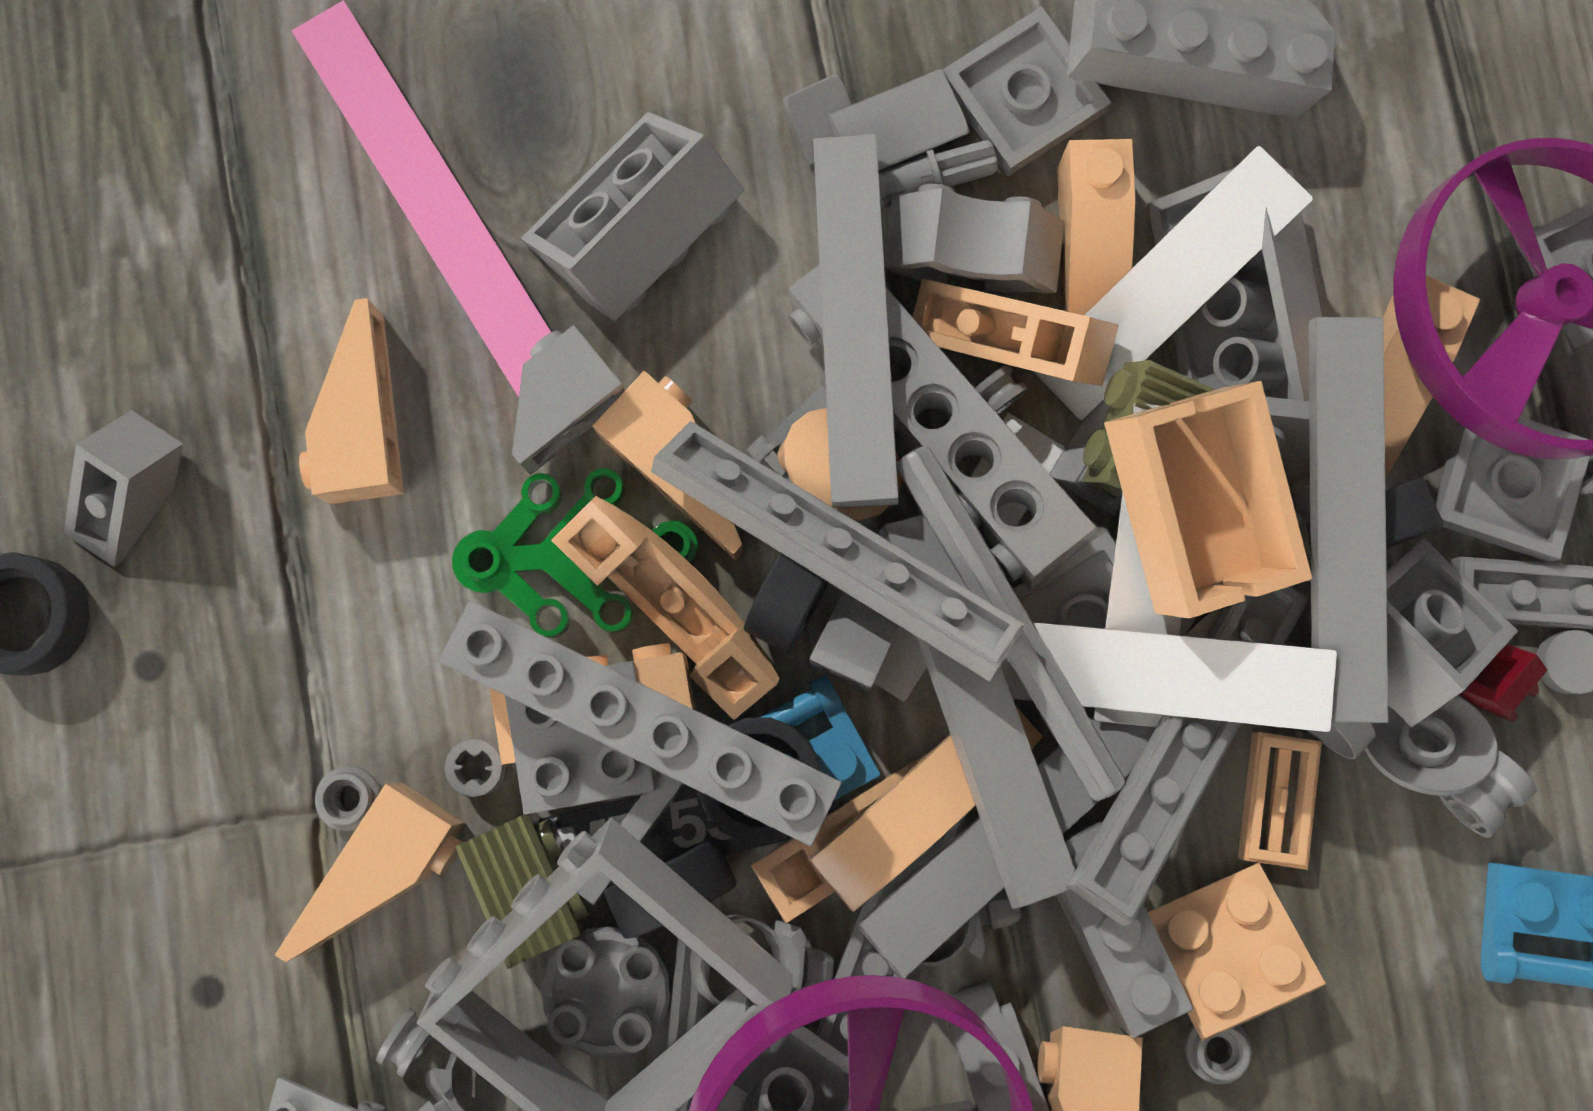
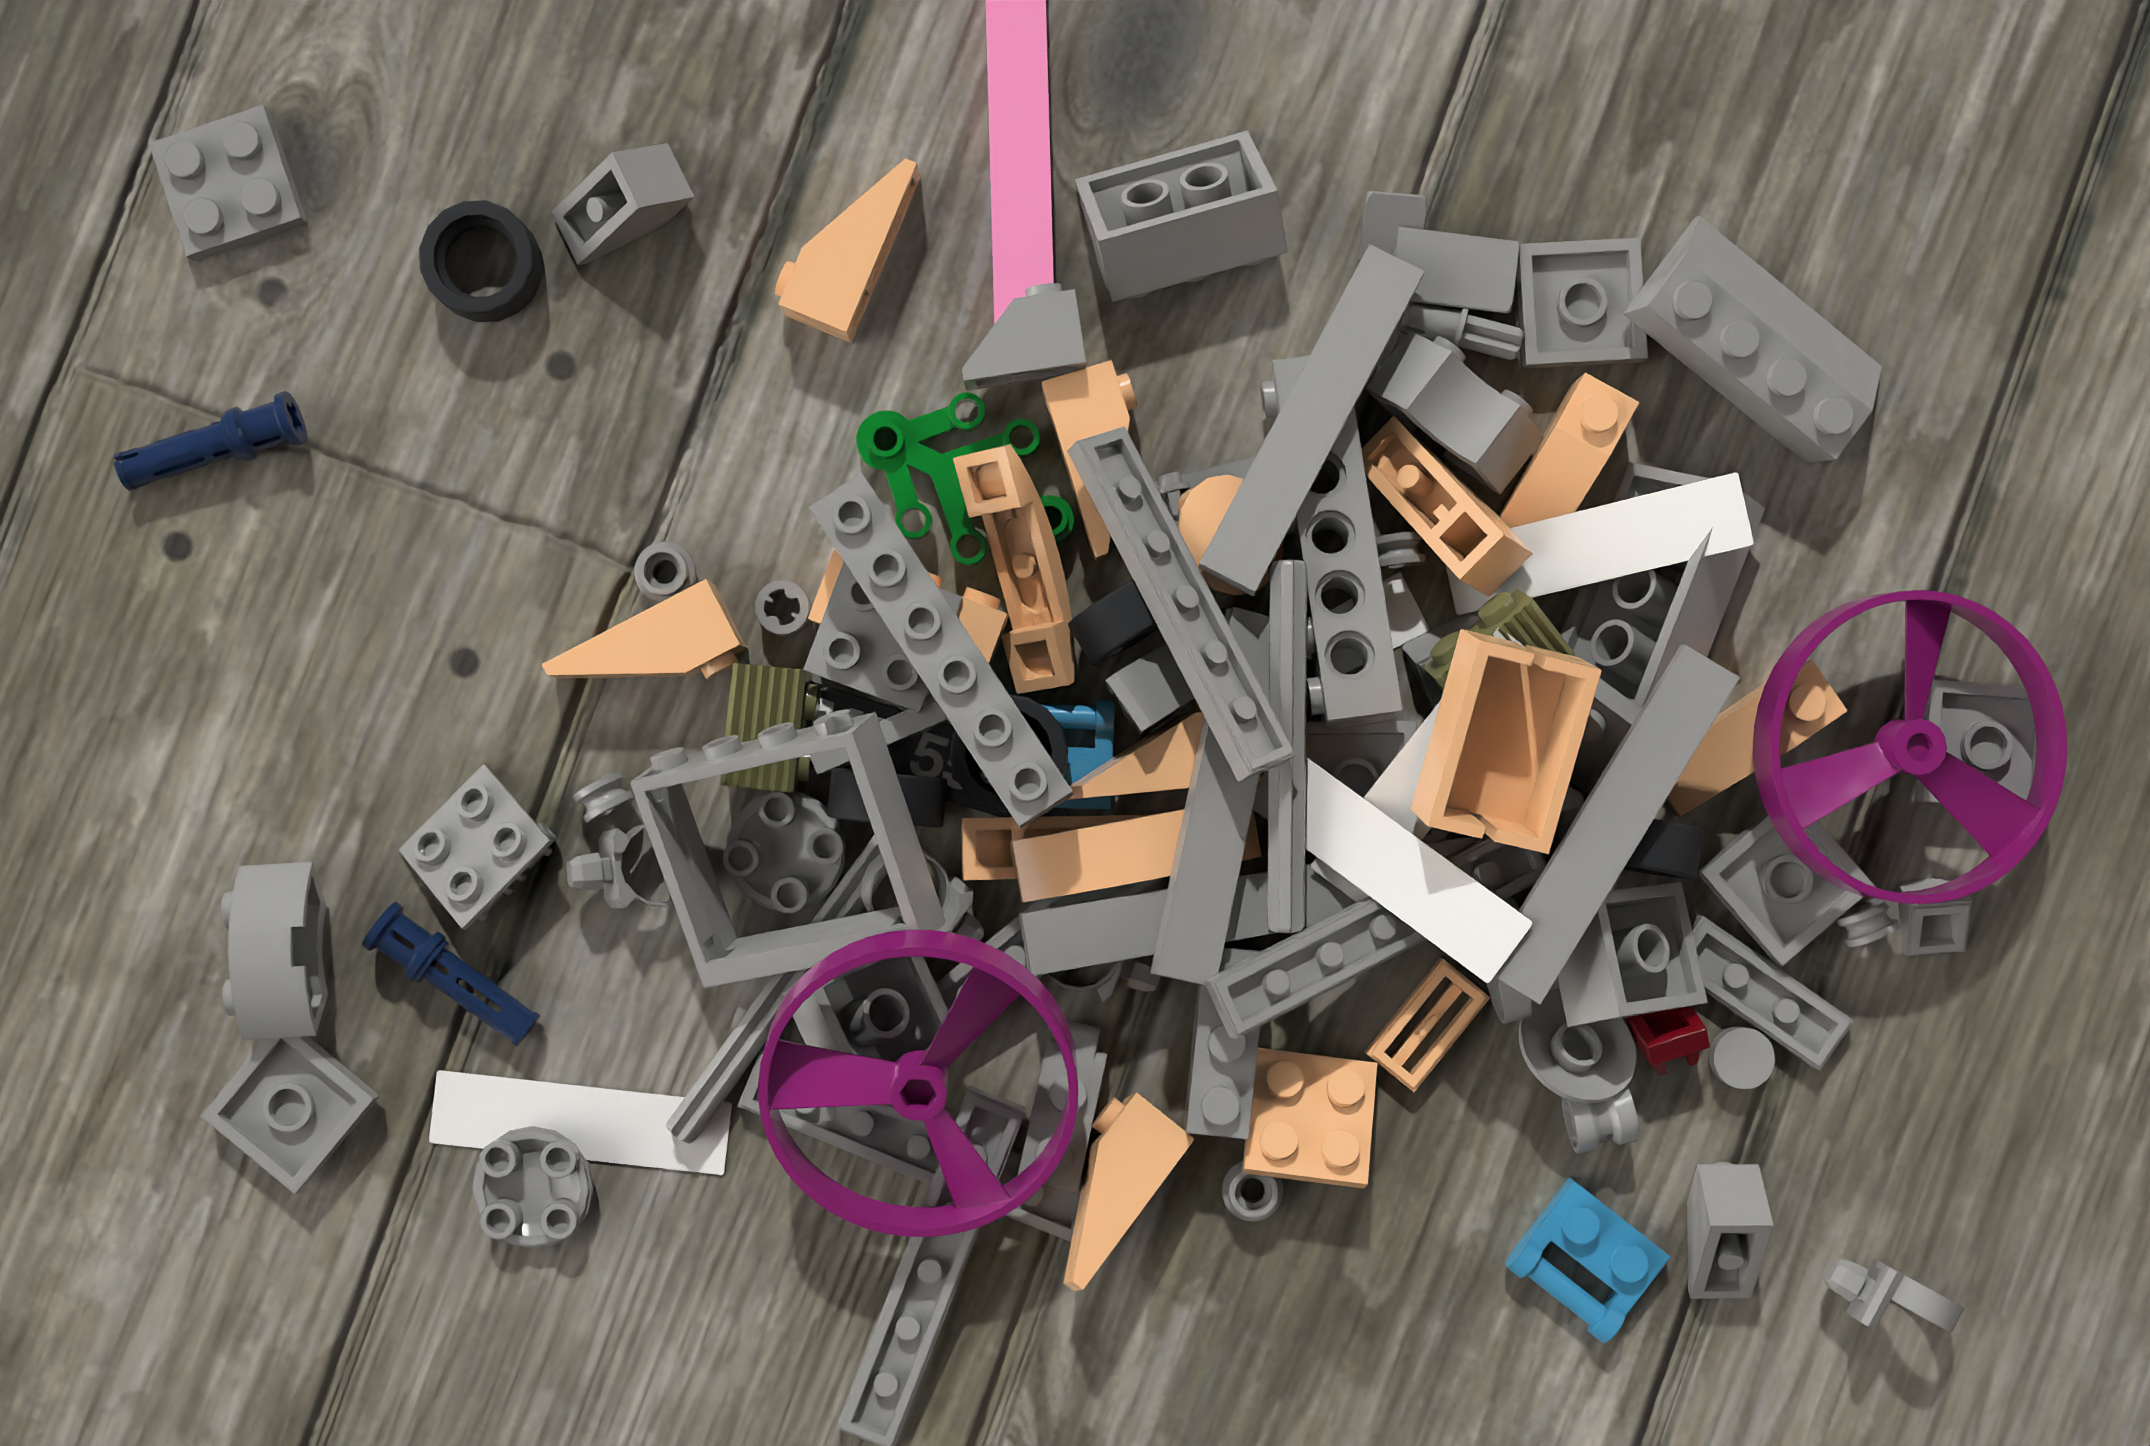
camera: 35 degrees right, 5 degrees up
none -> light nougat slope [1068,701,1262,800]

